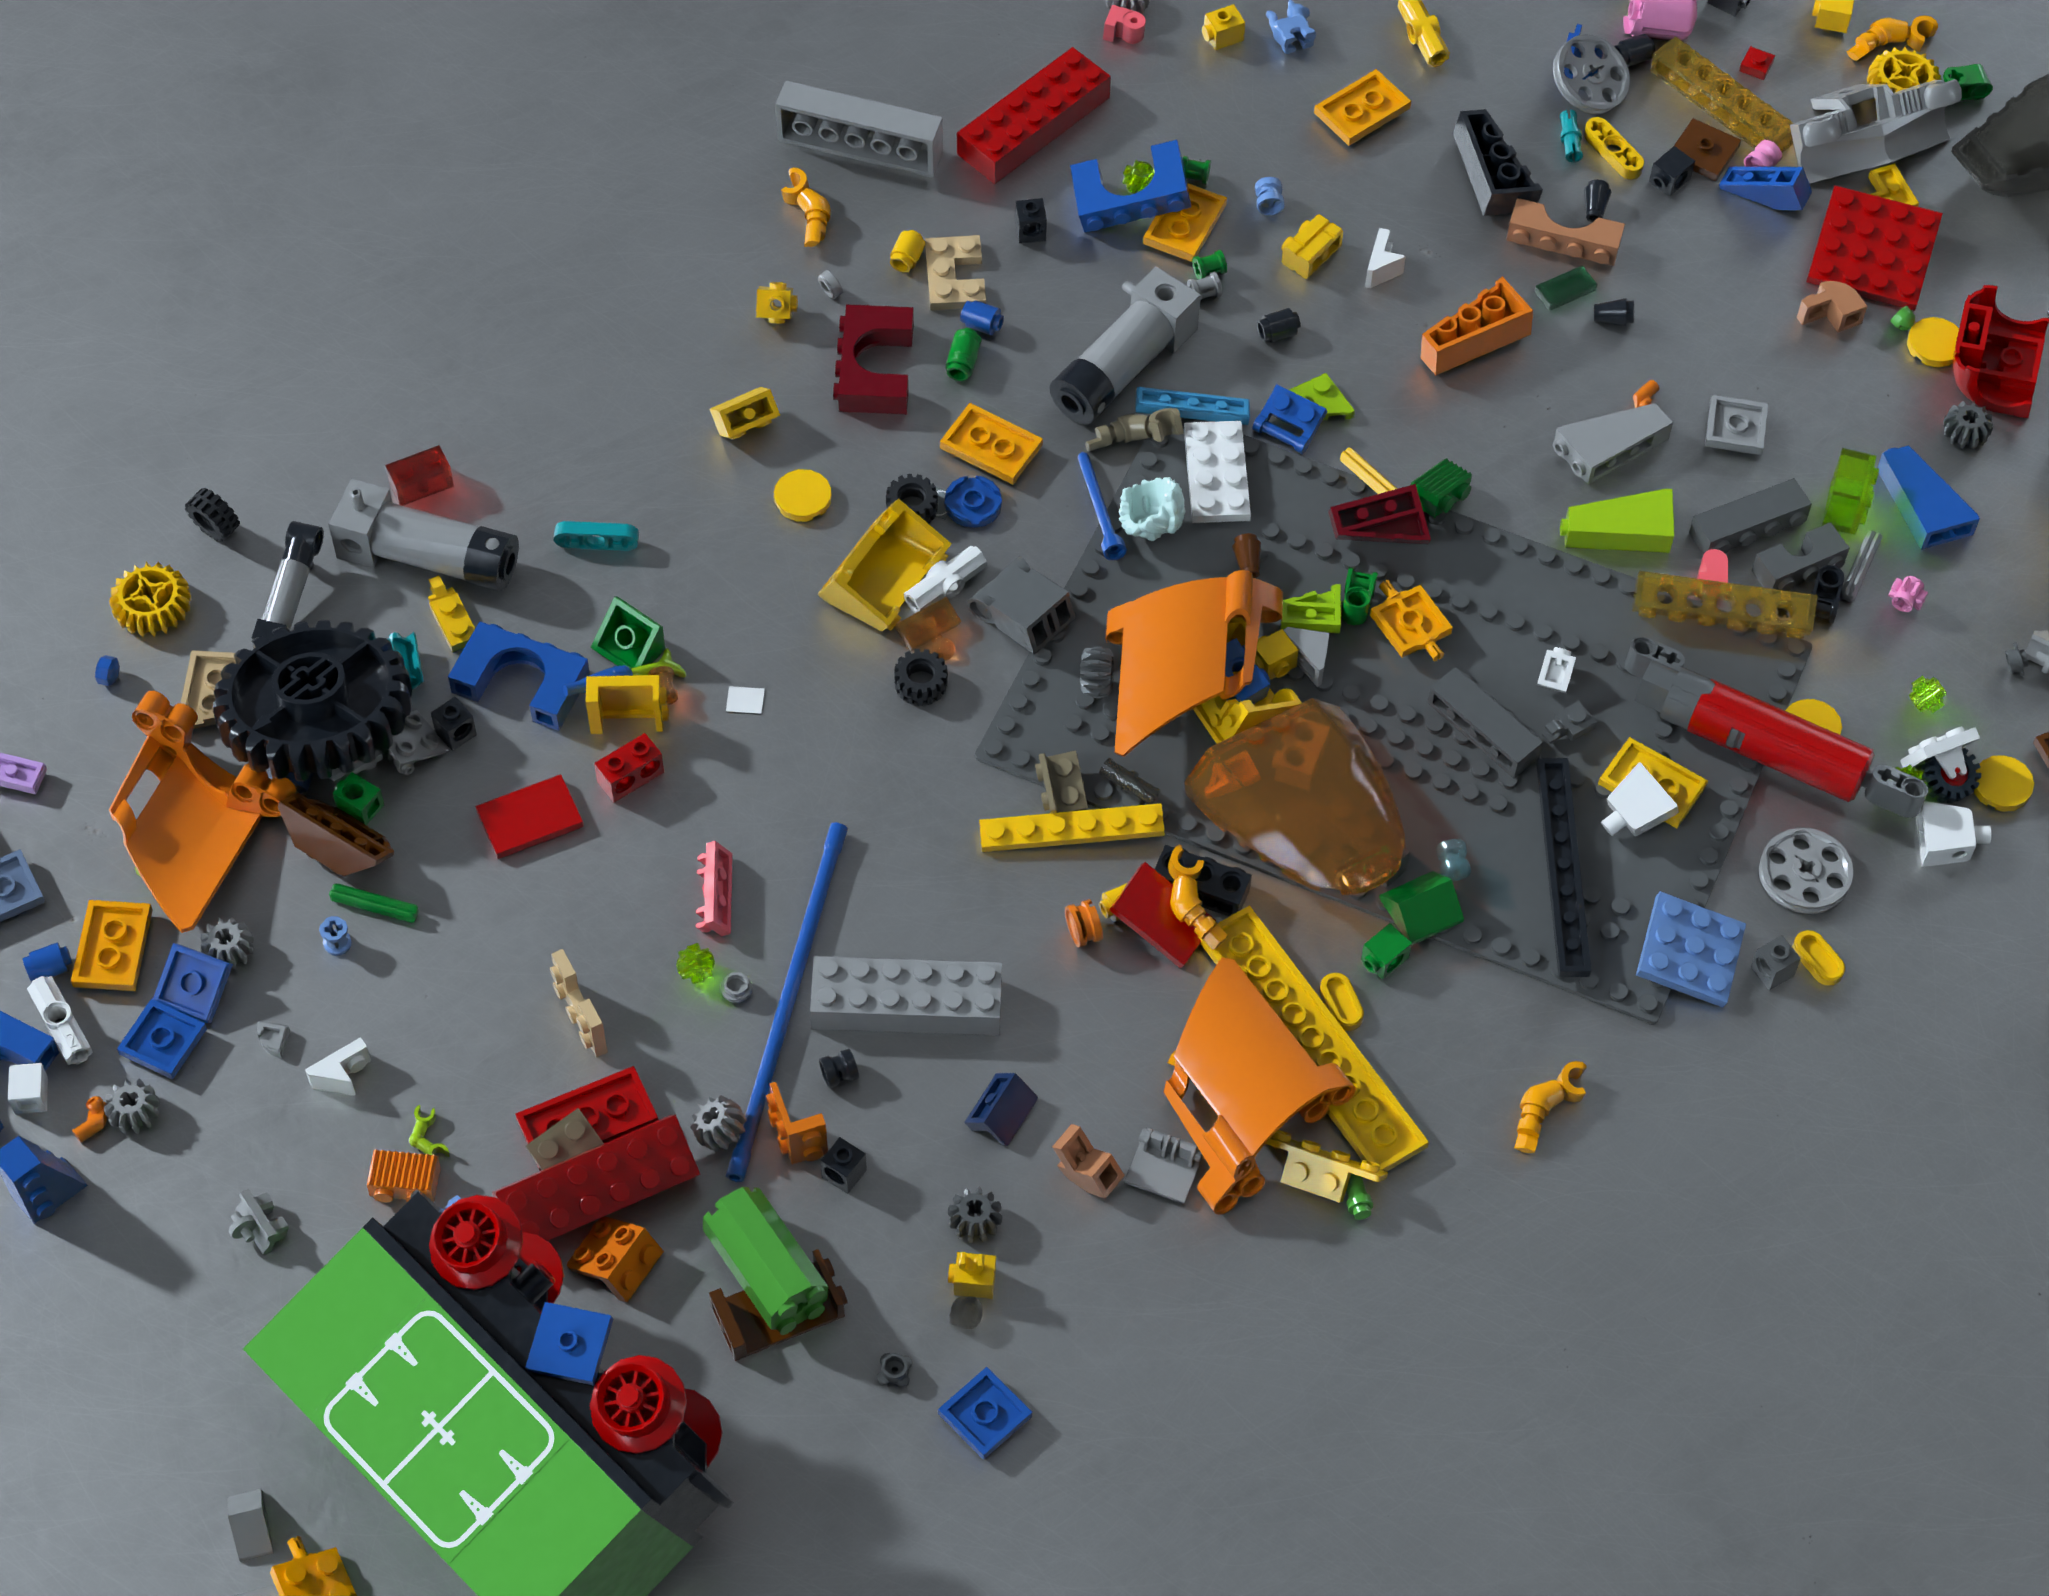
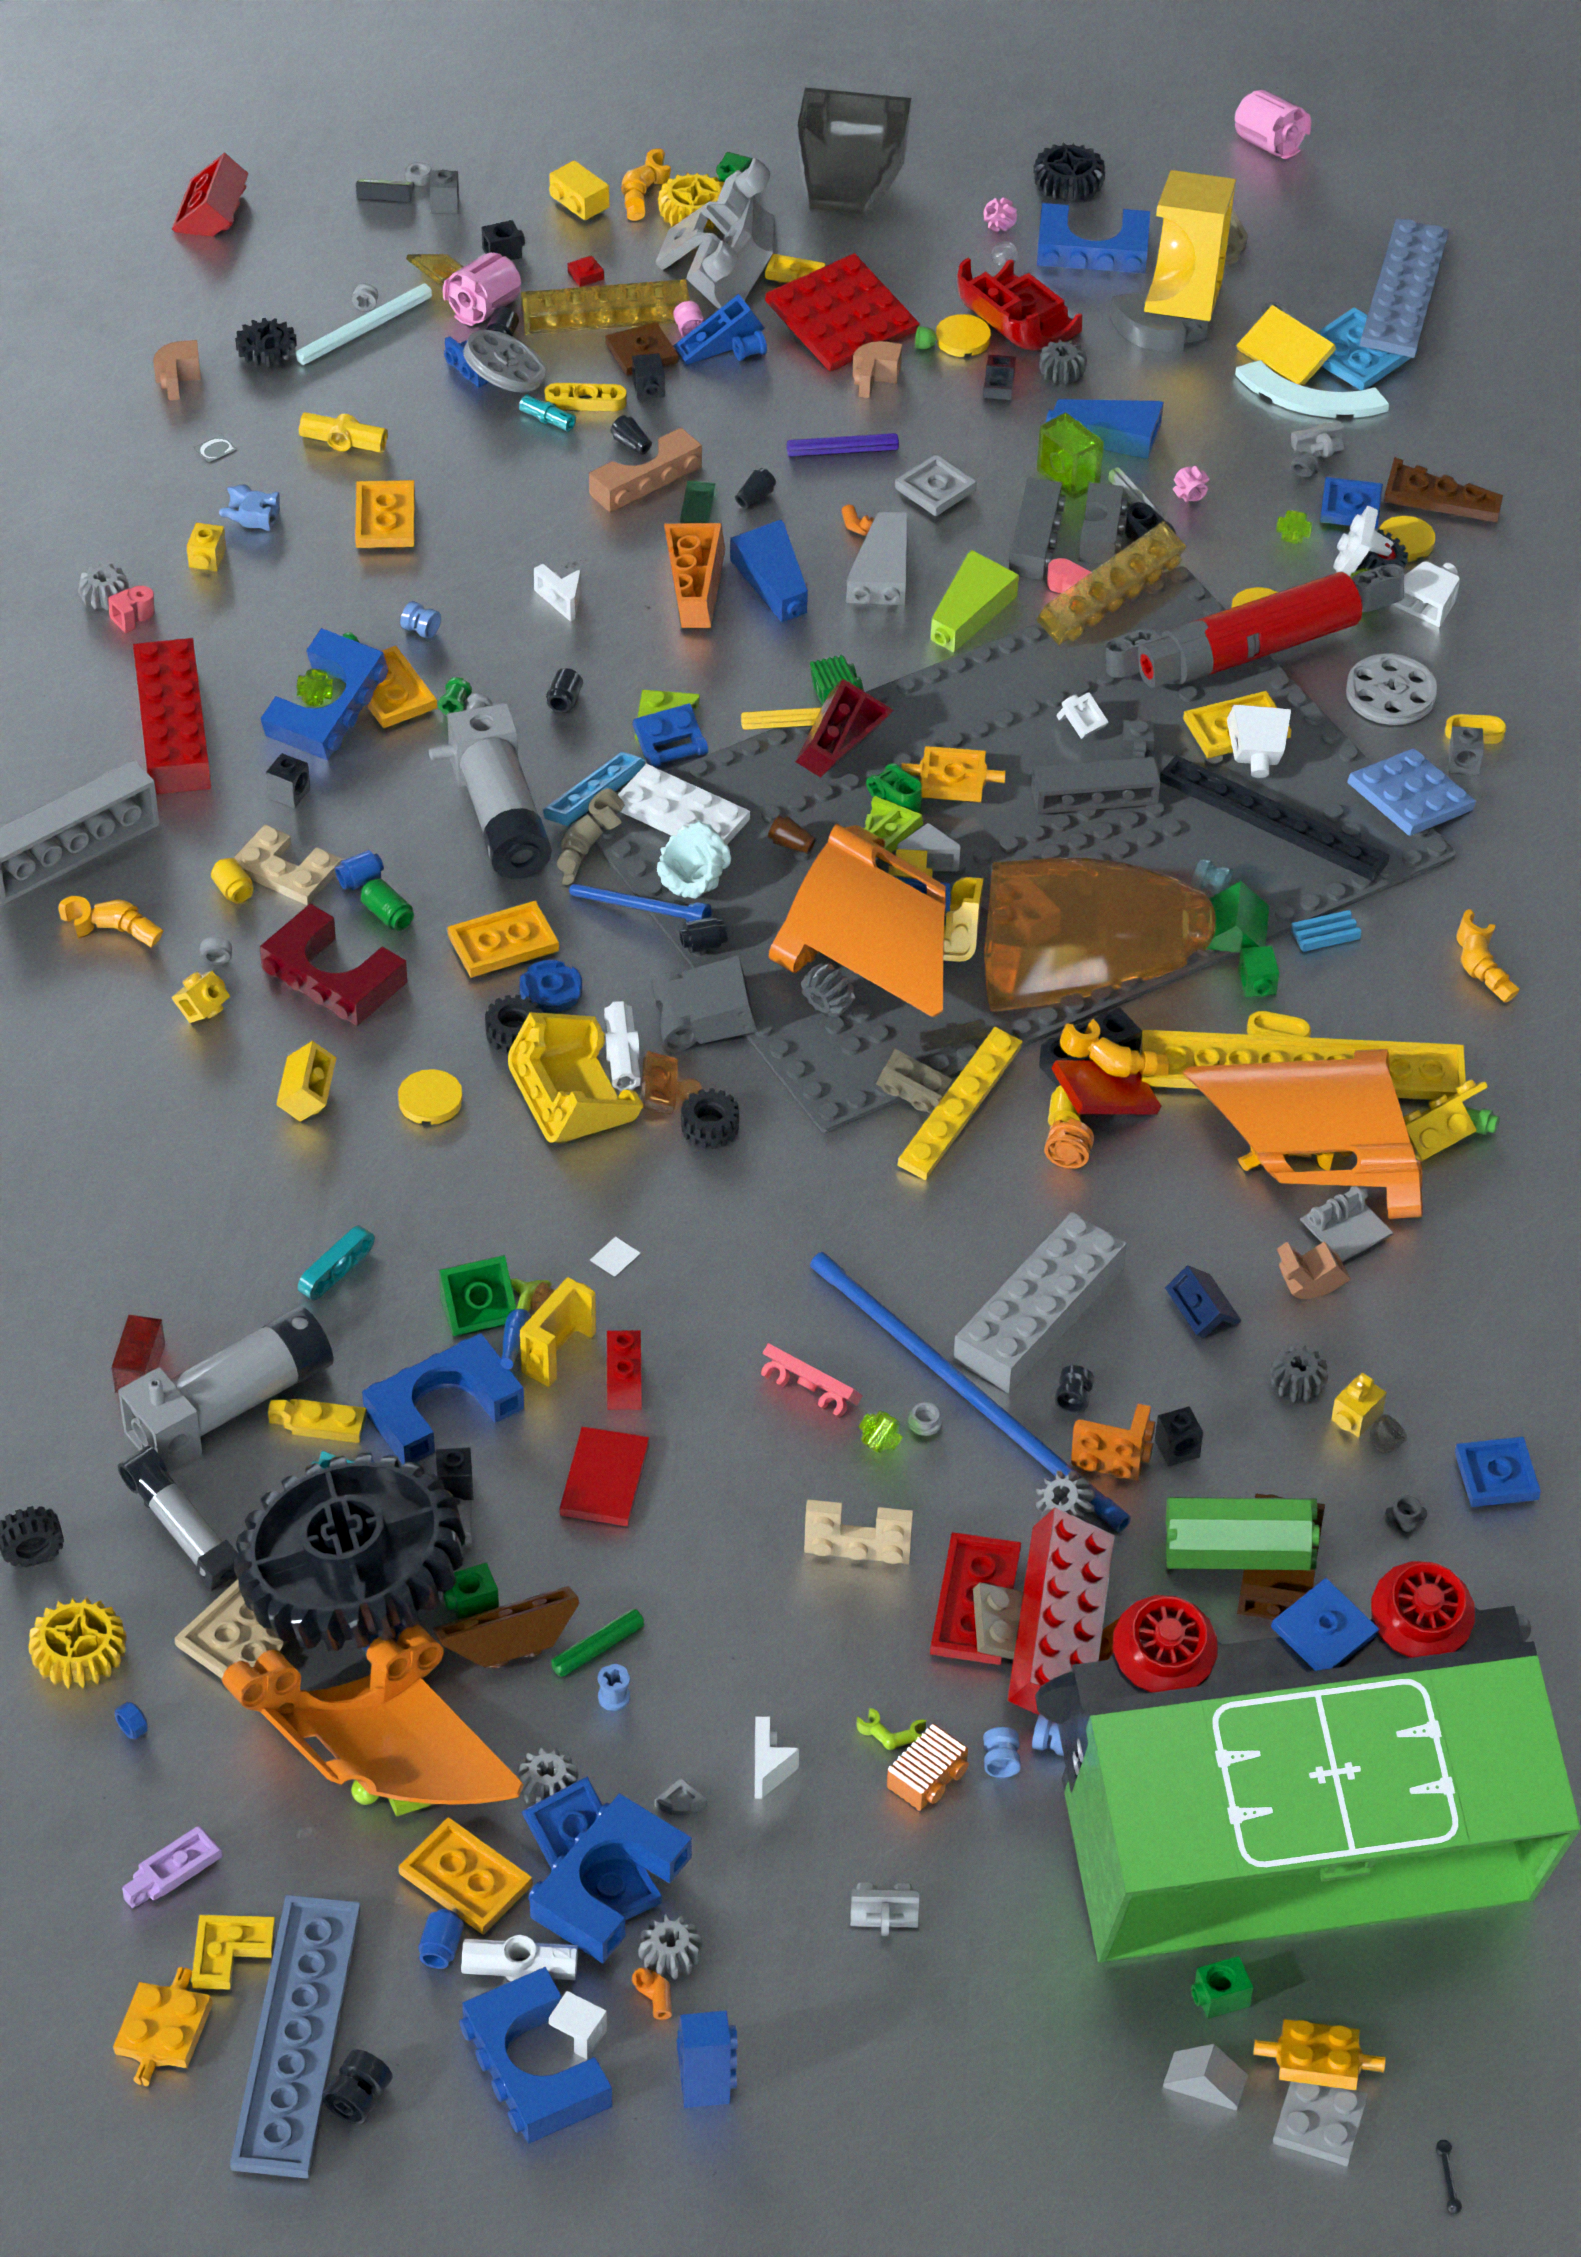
camera: 55 degrees left, 10 degrees down
yellow brick [1281,214,1343,279] -> none
black wedge [1453,109,1543,216] -> none
none -> blue arch [528,1793,692,1963]
none -> black brick [679,916,728,953]
none -> blue slope [730,520,808,622]
none -> blue bush [732,330,767,361]
none -> dark purple axle [786,433,899,457]
none -> black slope [983,355,1016,400]
none -> green brick [1191,1956,1253,2019]
none -> dark azure tile [1291,910,1362,952]
none -> blue plate [1320,477,1383,529]

